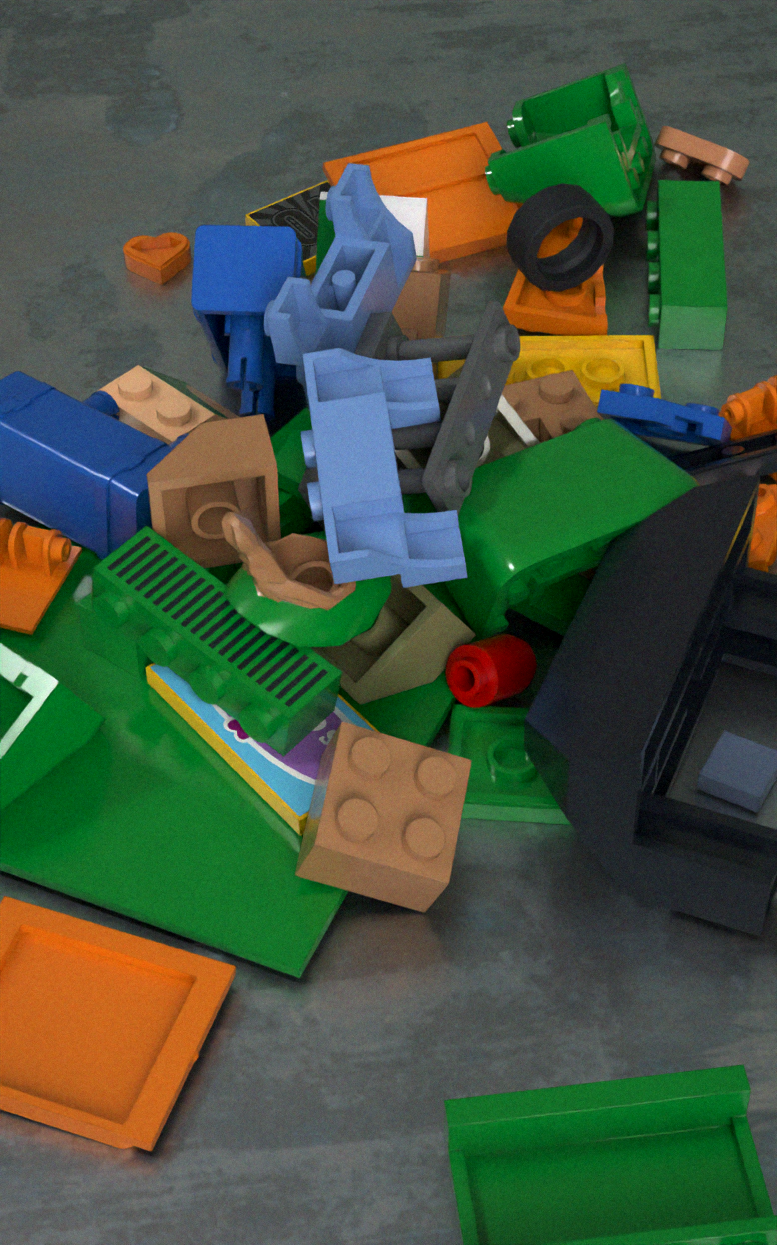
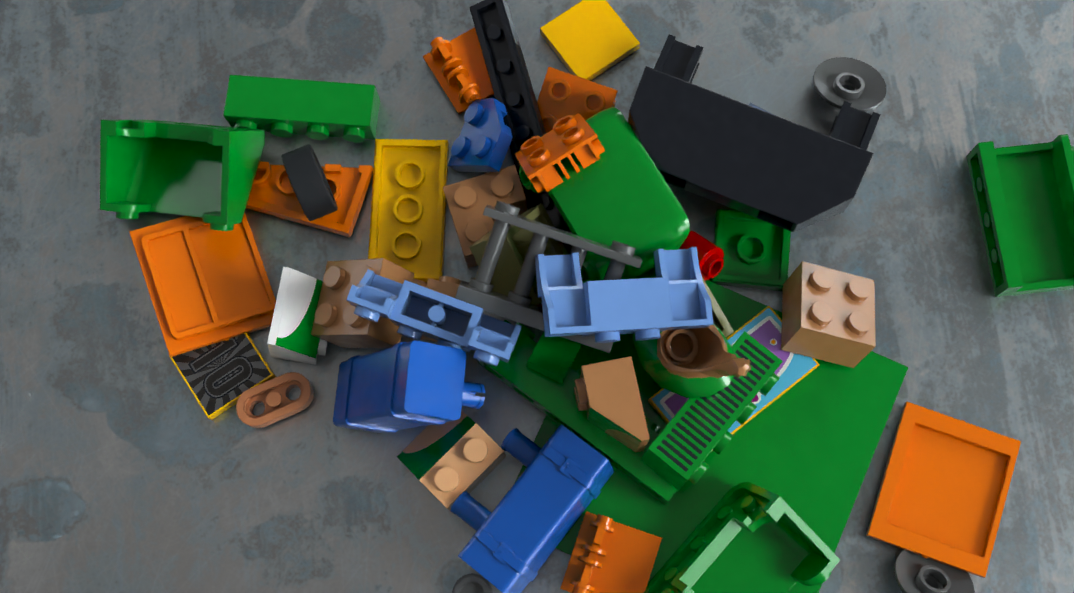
camera: 85 degrees left, 30 degrees up
orange tile [123,232,191,285] -> none
nougat plate [654,126,750,186] -> none
none -> orange hinge [515,113,605,193]

